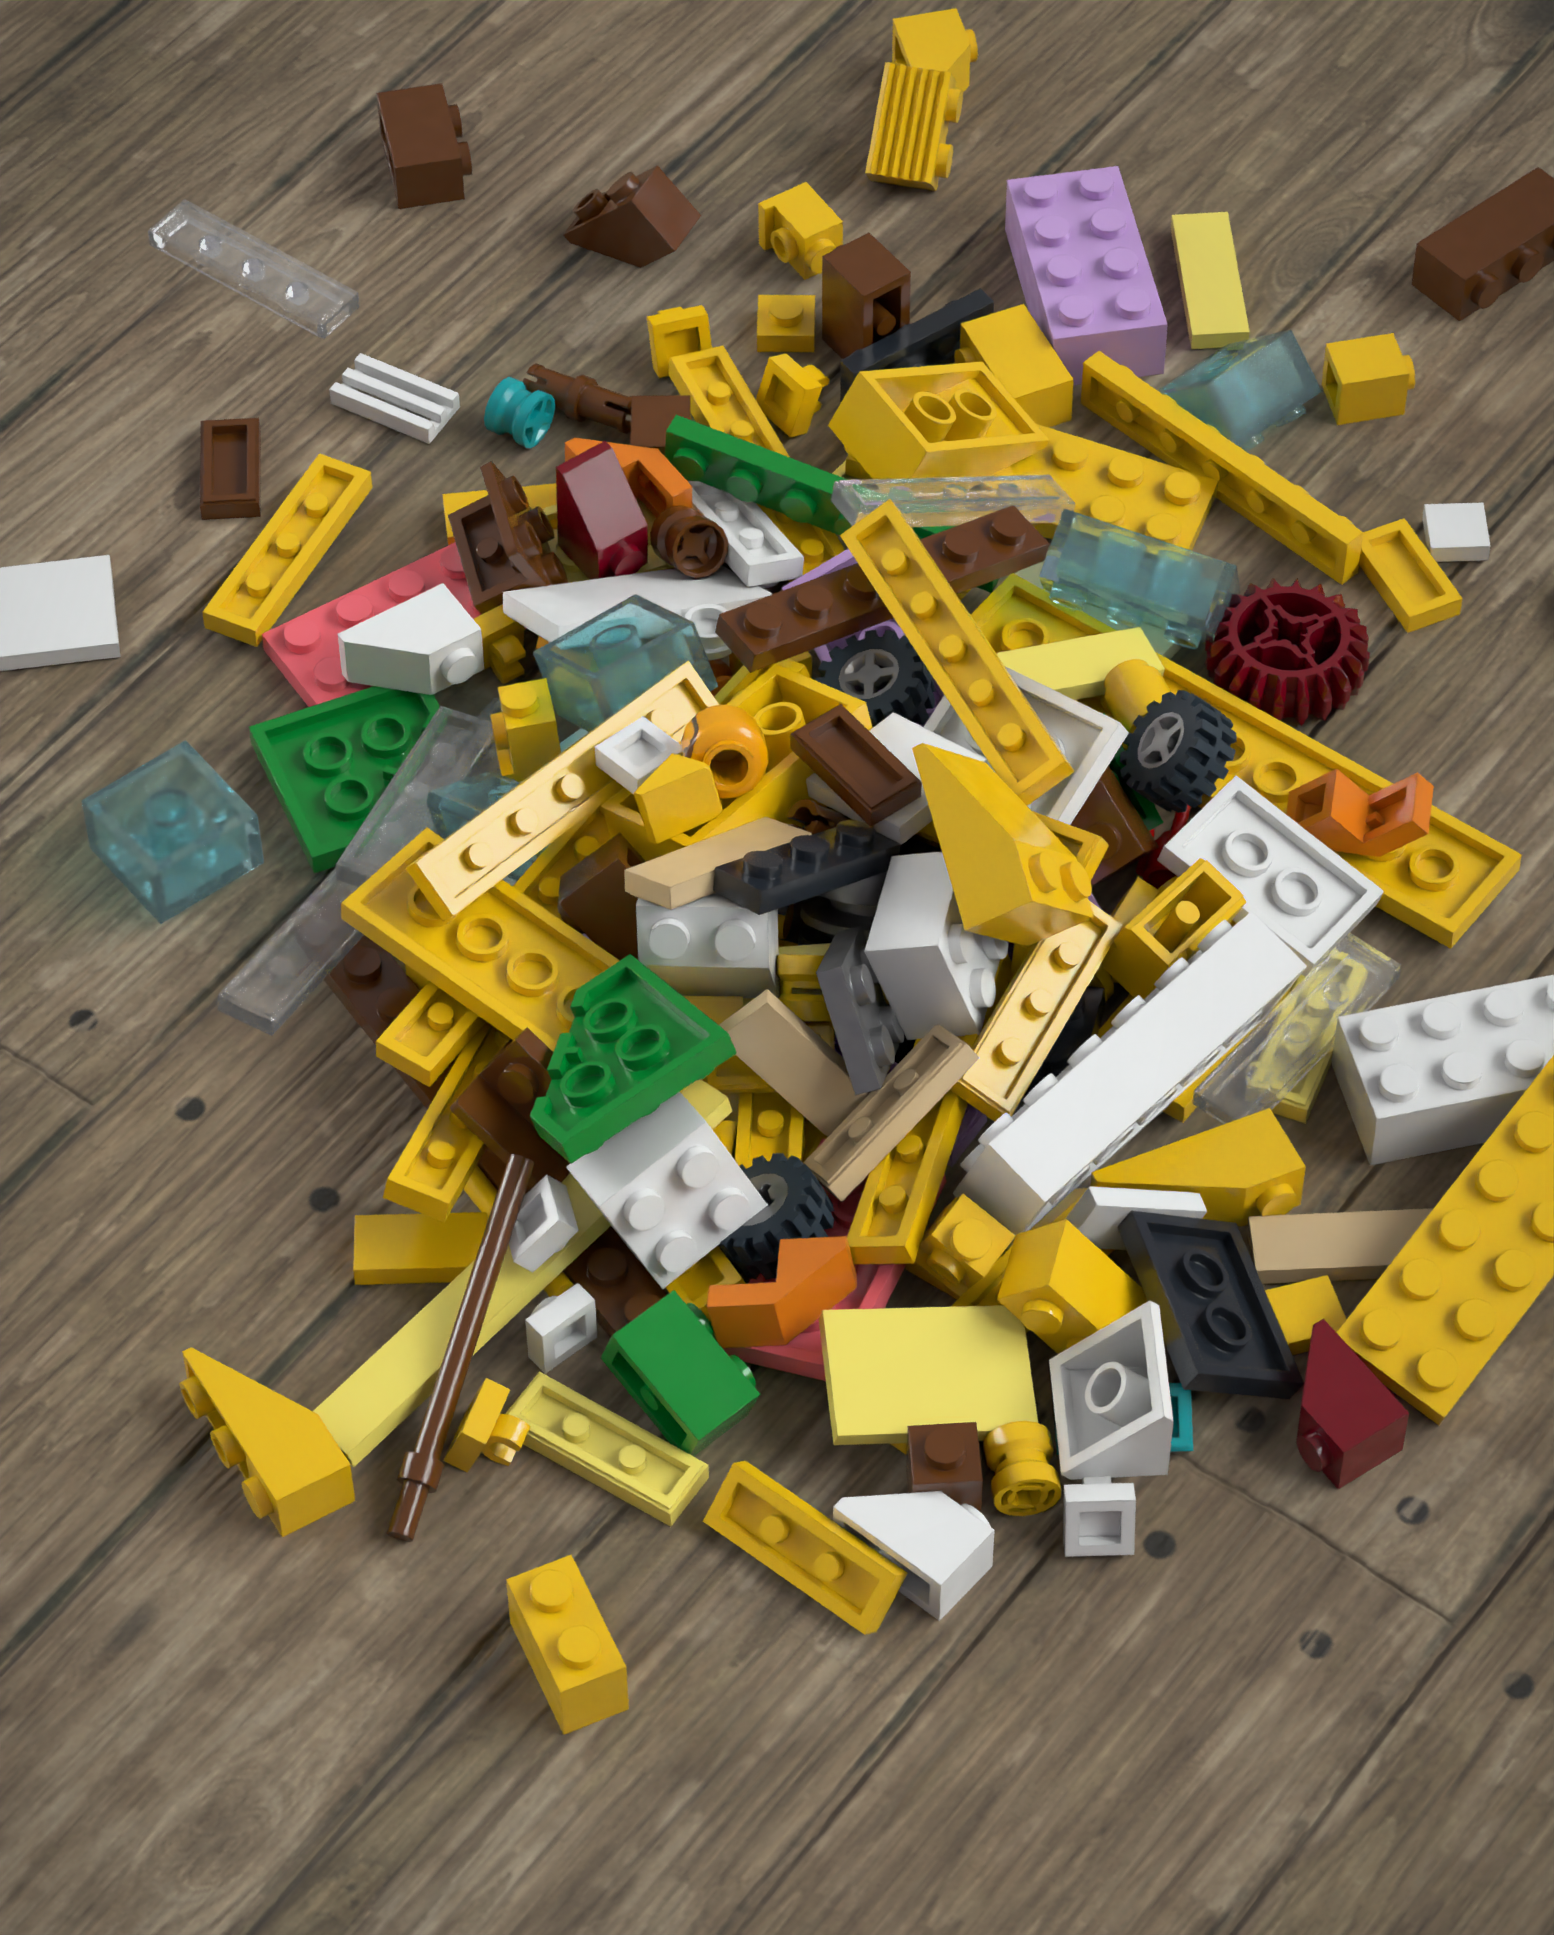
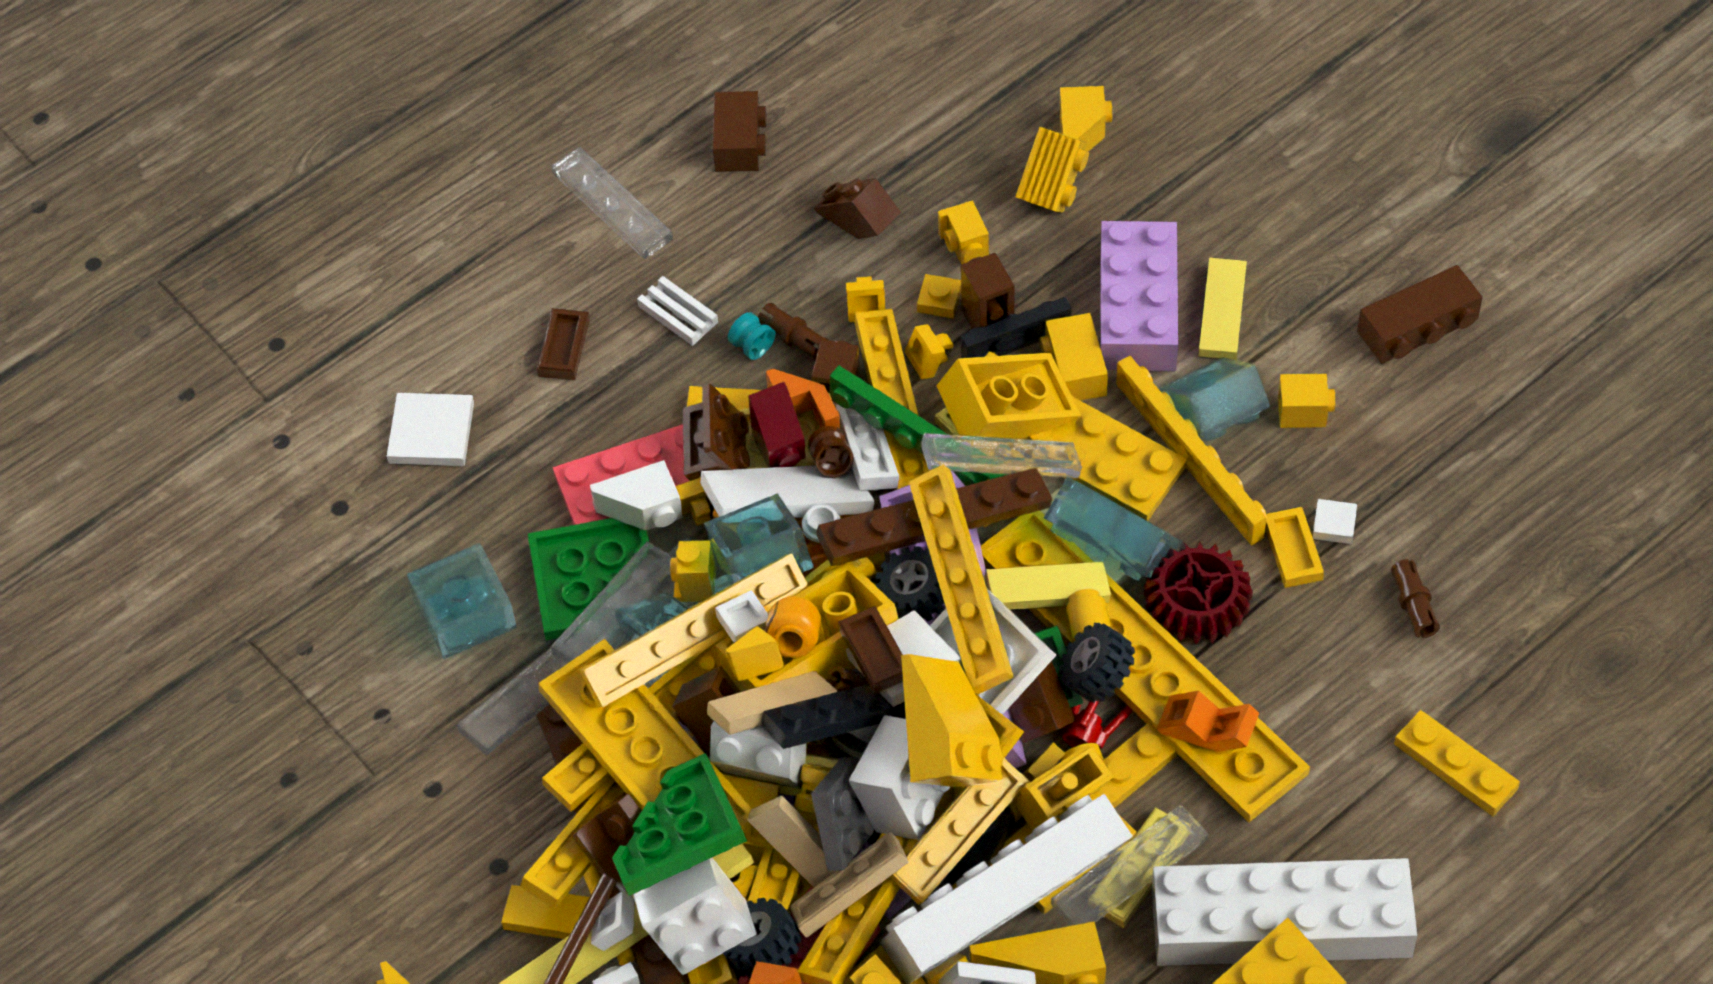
camera: 15 degrees right, 5 degrees up
yellow plate [202,453,373,647] -> none
white plate [1157,776,1384,978] -> none

